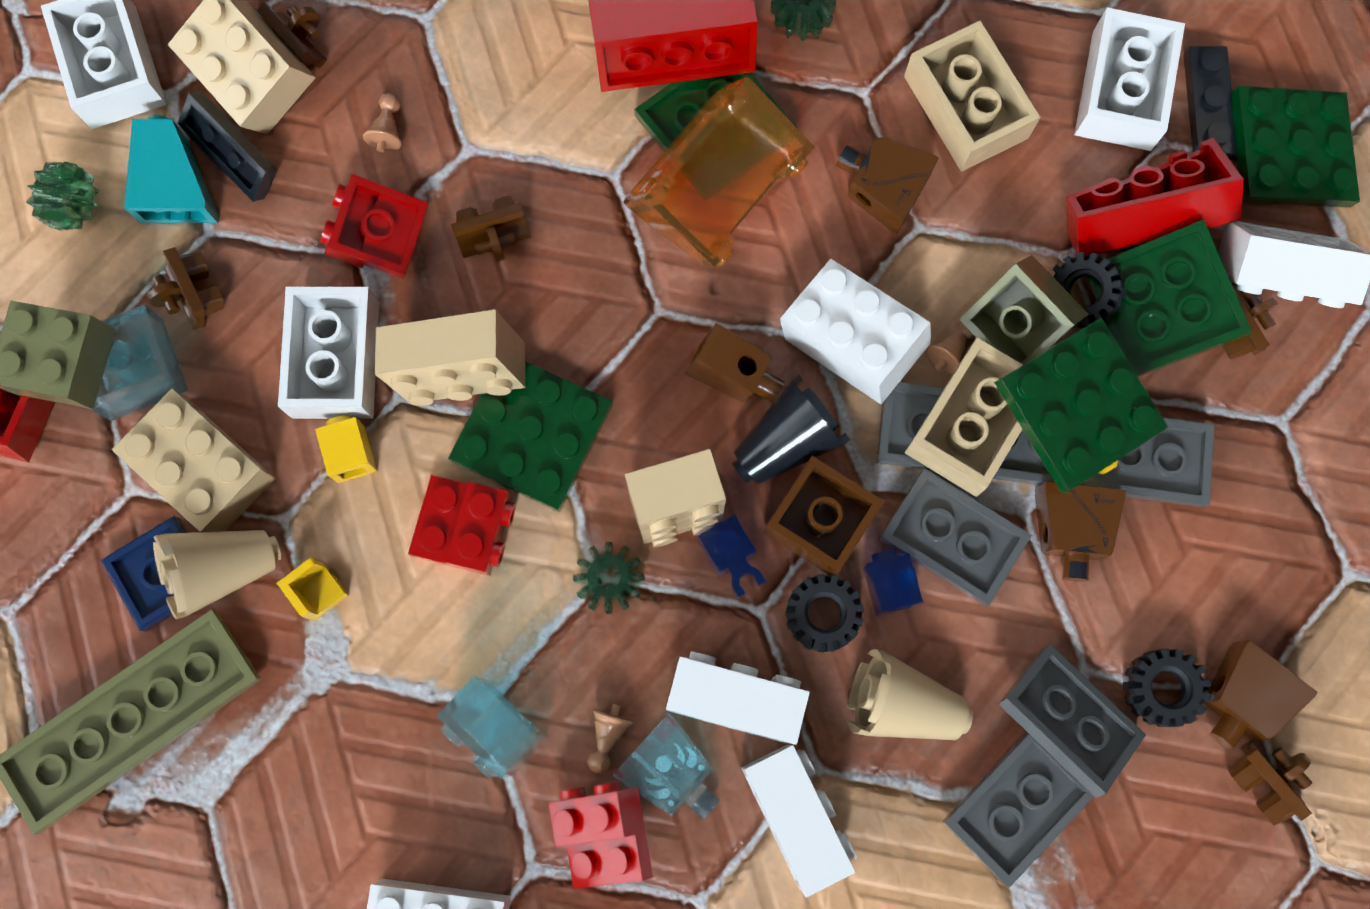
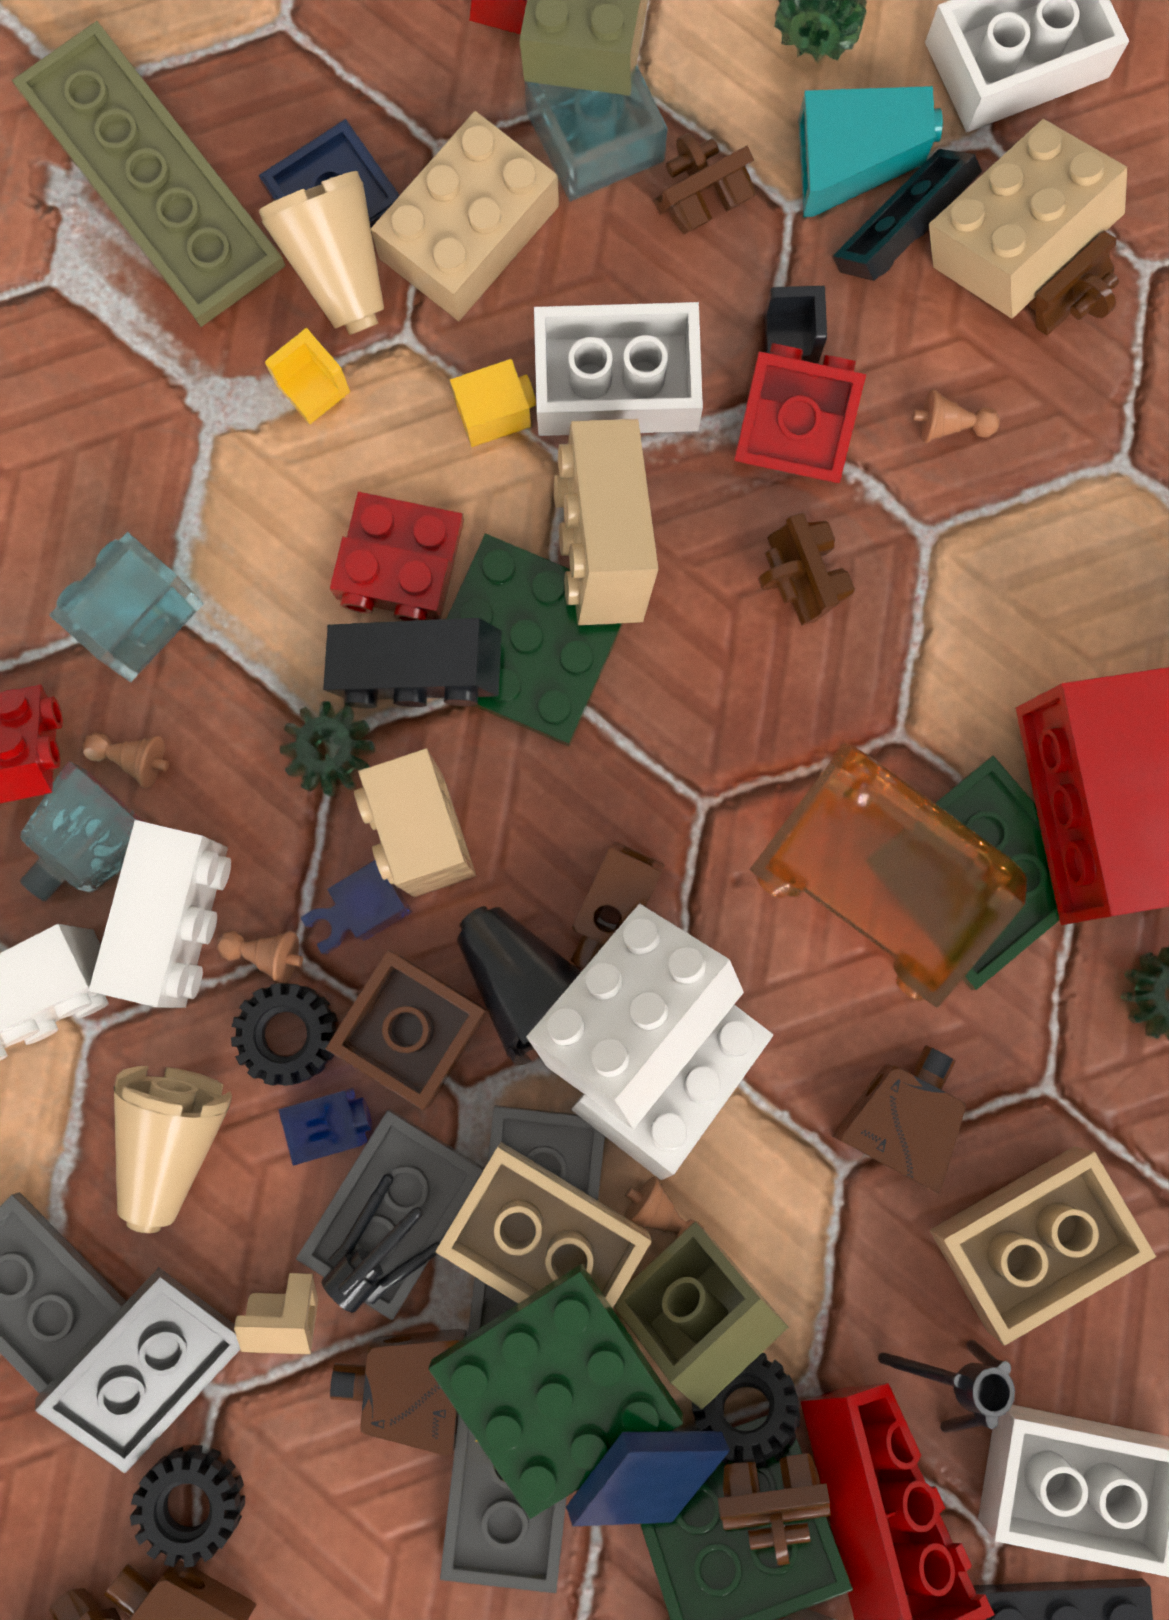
camera: 90 degrees right, 5 degrees up
none -> nougat piece [216,931,303,984]
none -> tan panel [234,1273,318,1354]
none -> black plant [321,1173,440,1313]
none -> black brick [323,618,502,709]
none -> white brick [526,903,744,1129]
none -> dark blue tile [566,1431,730,1527]
none -> reddish brown hips [718,1453,831,1565]
none -> black panel [764,286,827,363]
none -> black plant [878,1340,1015,1433]

